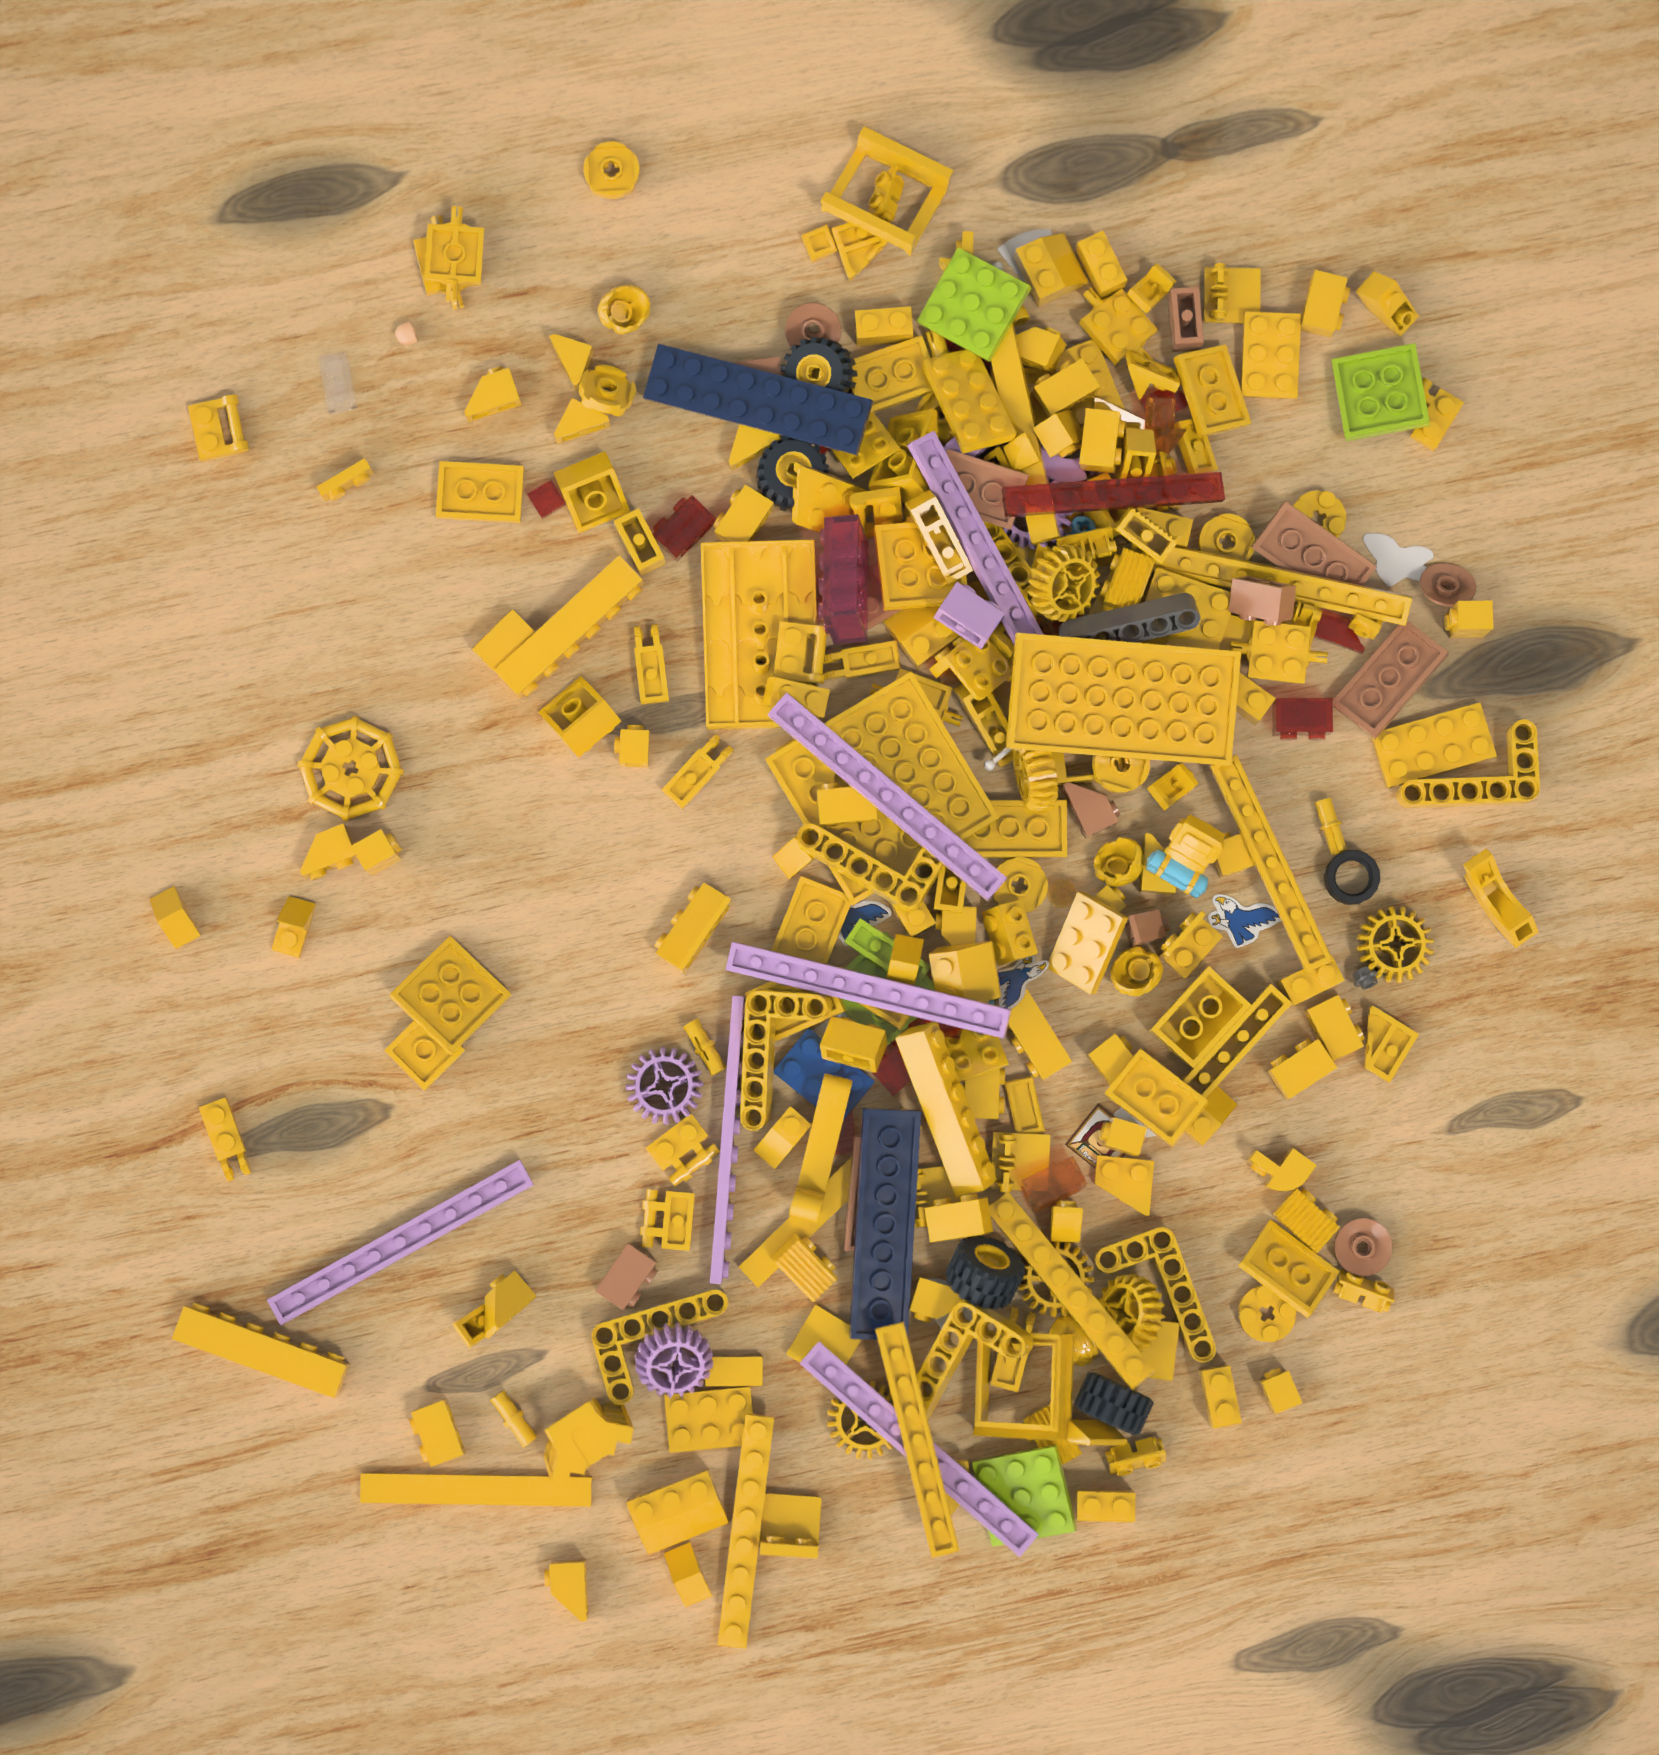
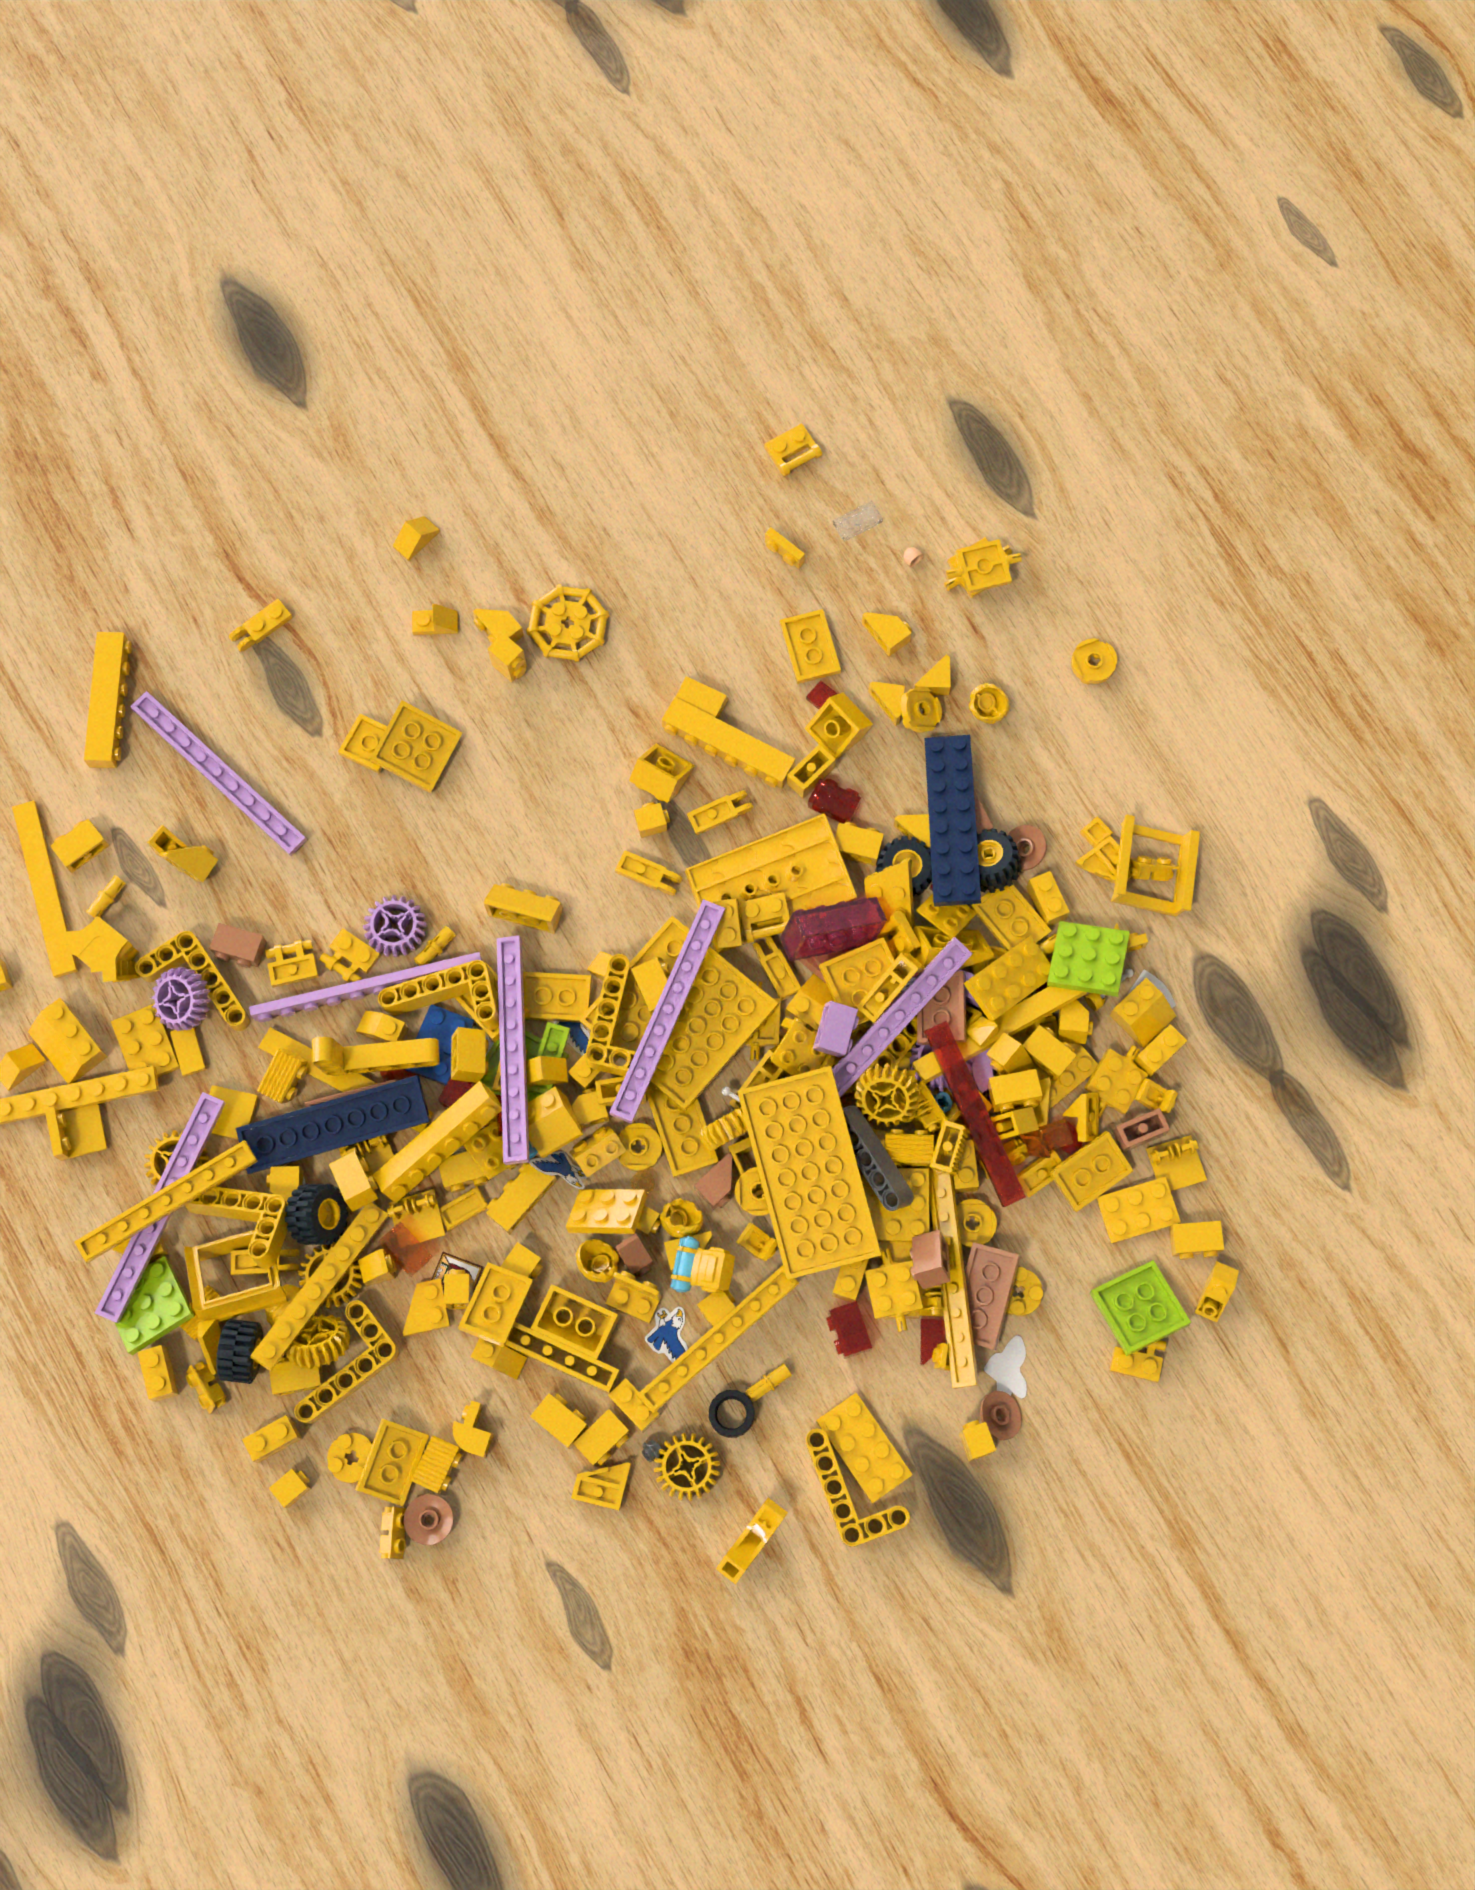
camera: 75 degrees right, 10 degrees down
nougat plate [1331,620,1449,740] -> none

